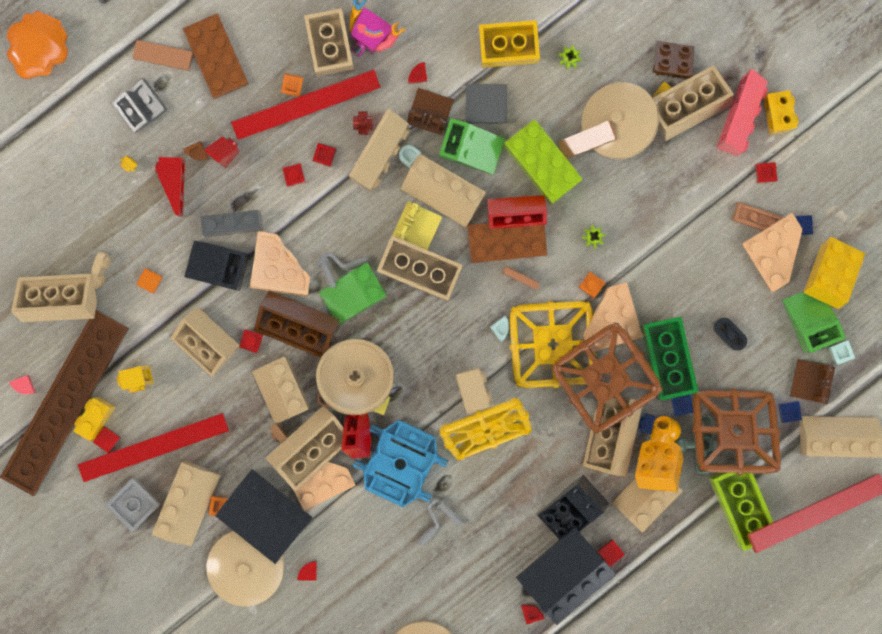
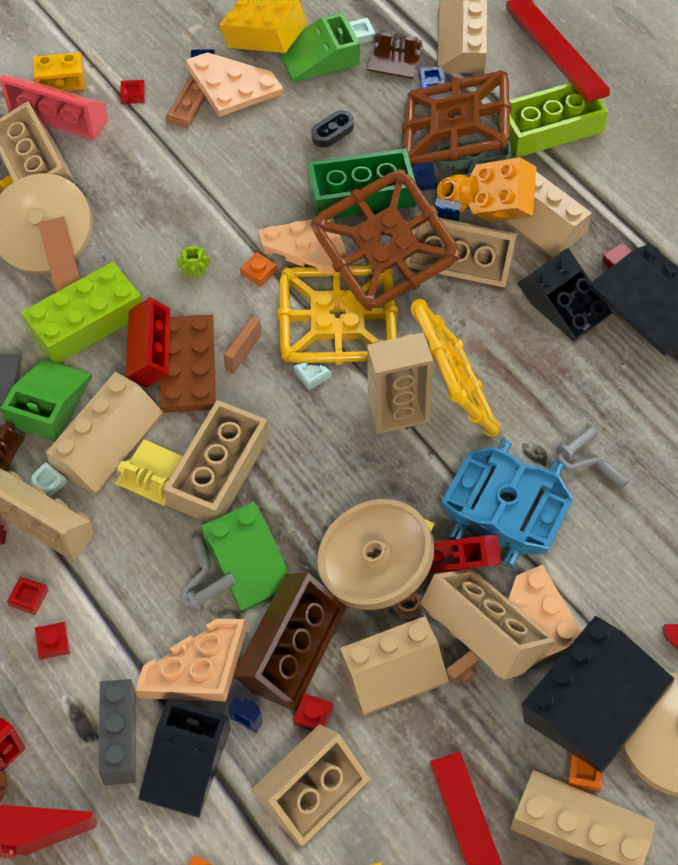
camera: 85 degrees left, 30 degrees down
none -> clear blue plate [228,697,263,733]

